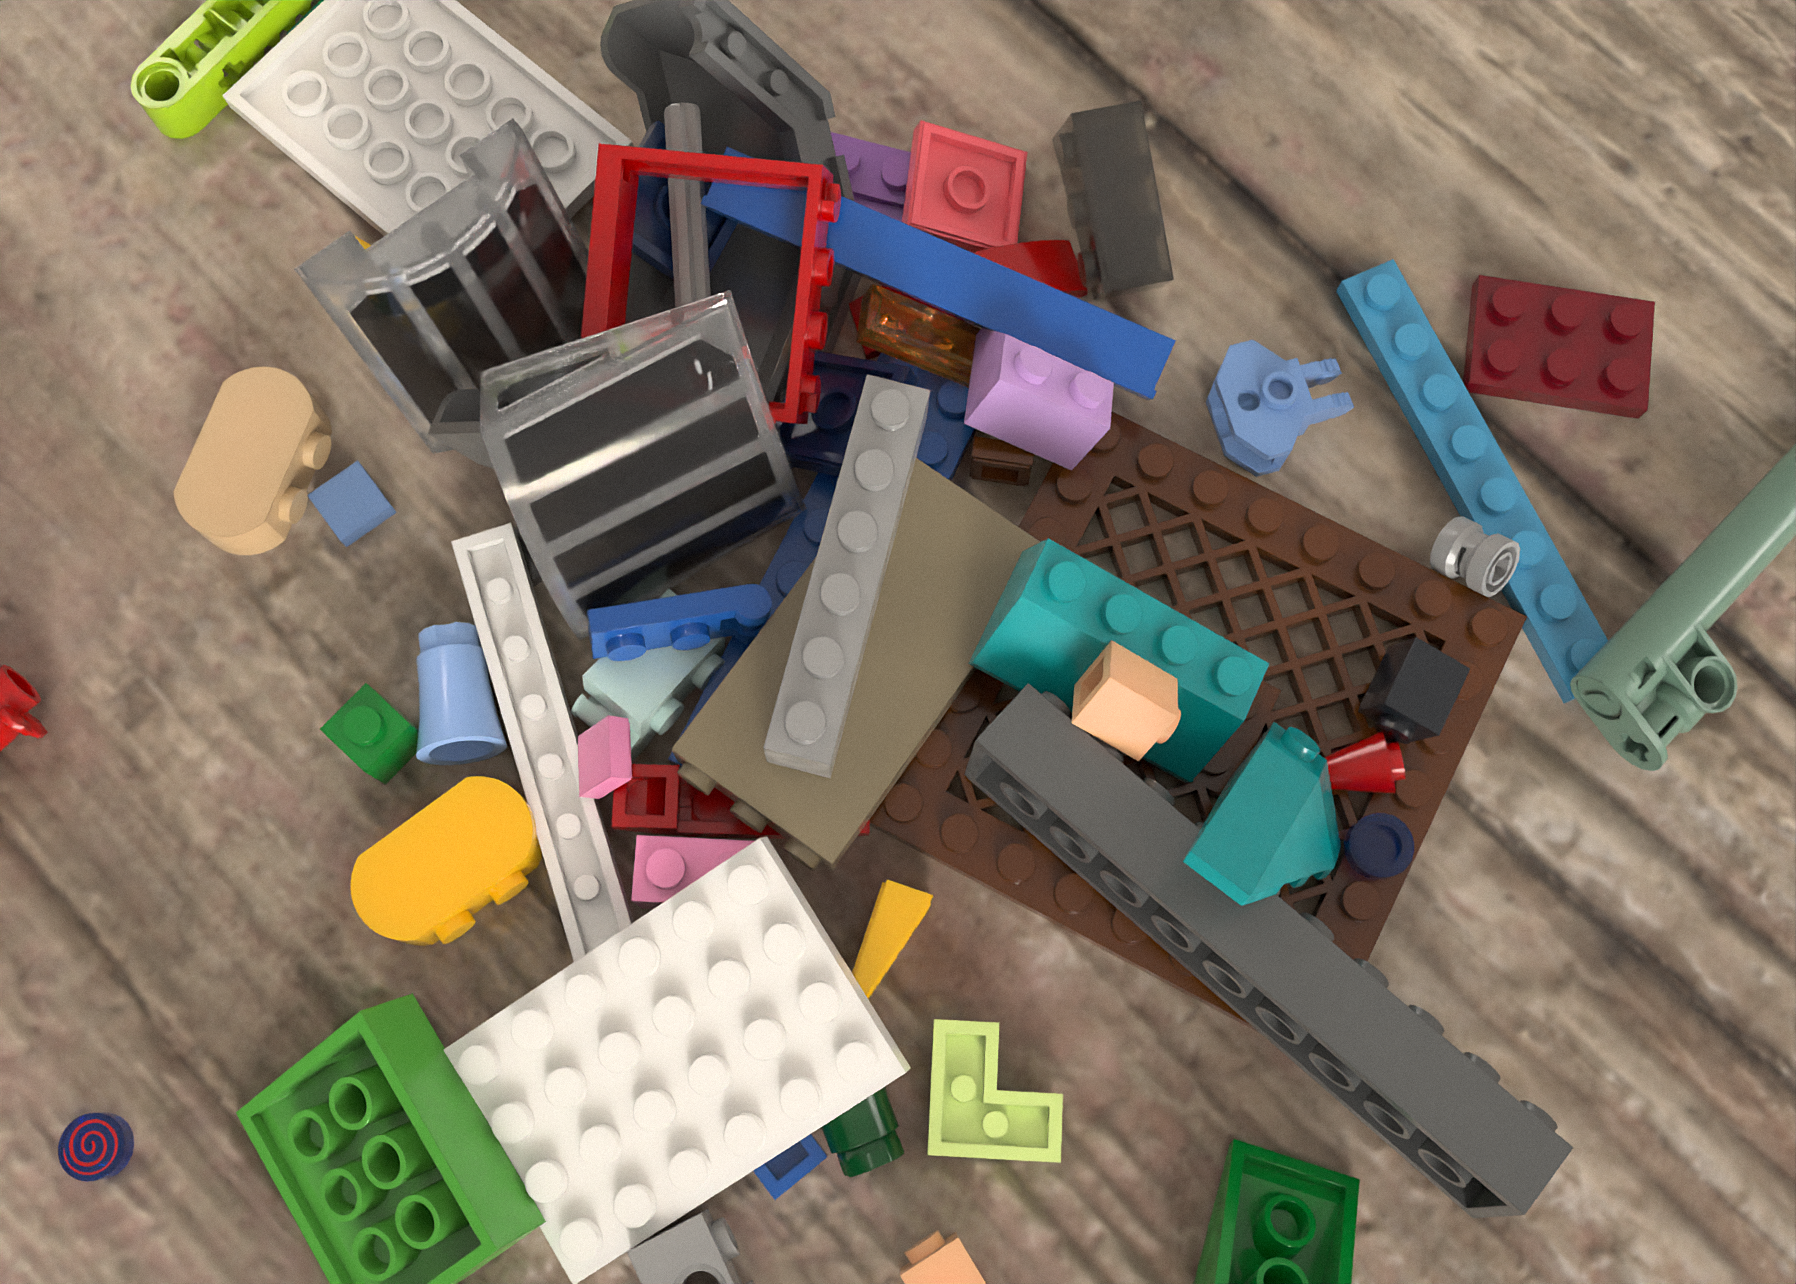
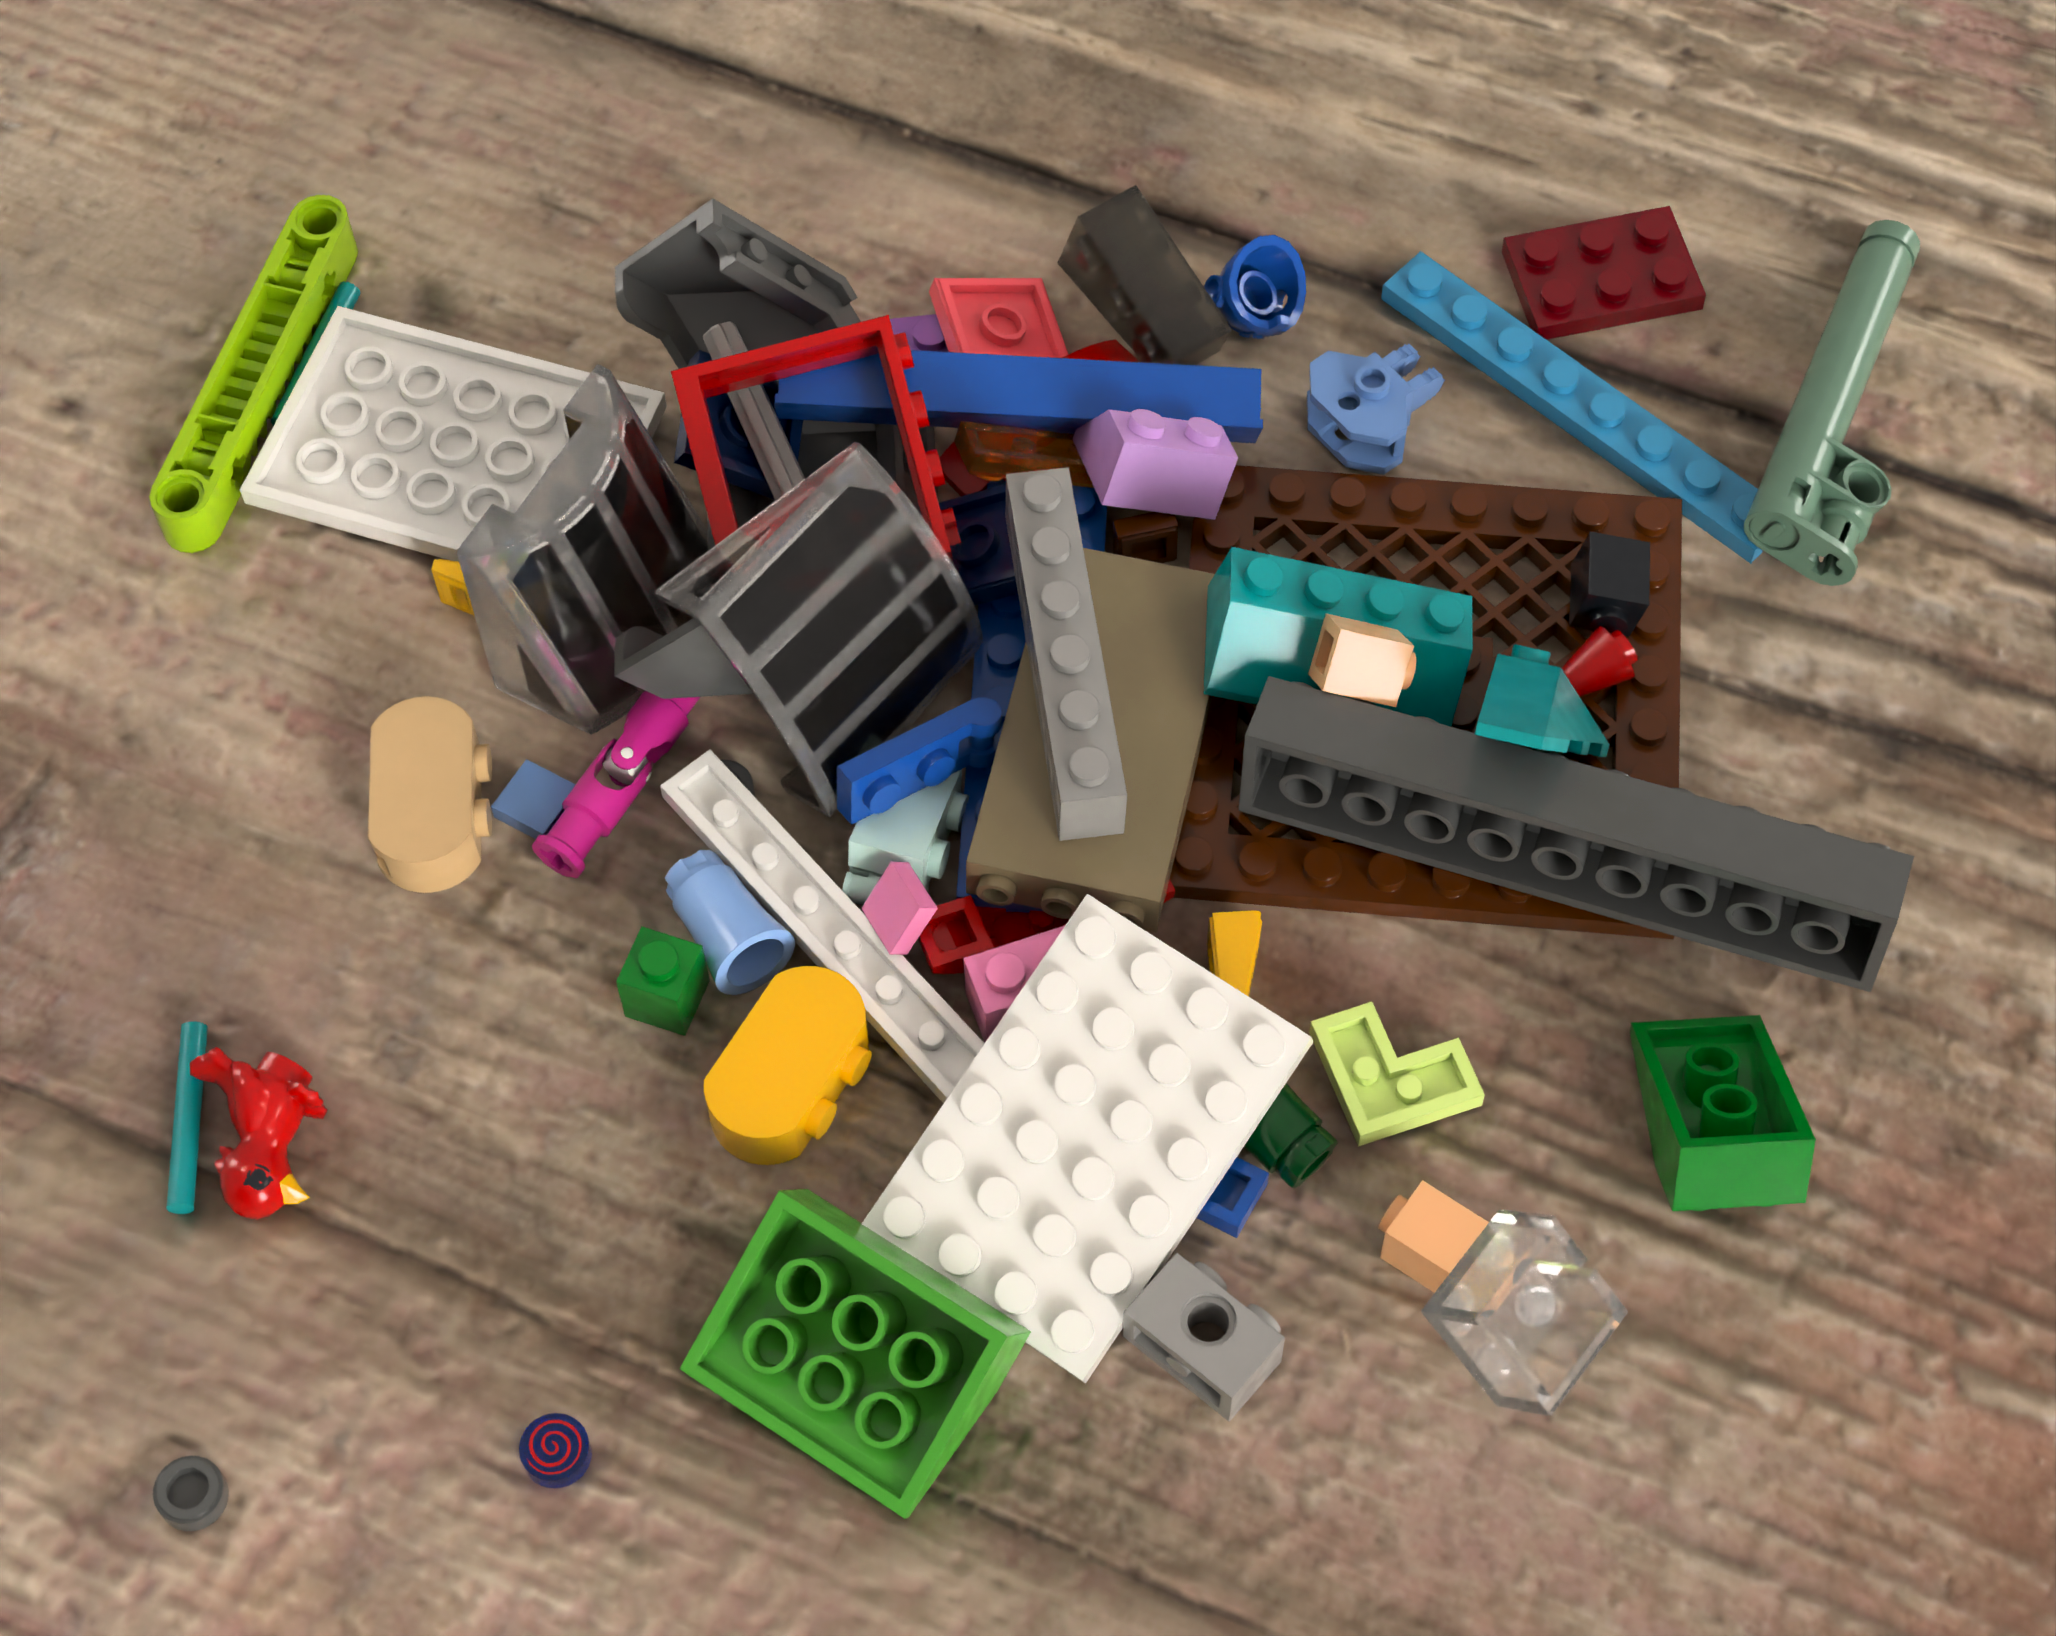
camera: 20 degrees left, 15 degrees down
clear blue tile [1344,813,1414,880] -> none
light grey wheel [1430,516,1520,597] -> none
none -> dark pink piece [532,691,700,878]
none -> blue helmet [1203,235,1306,339]

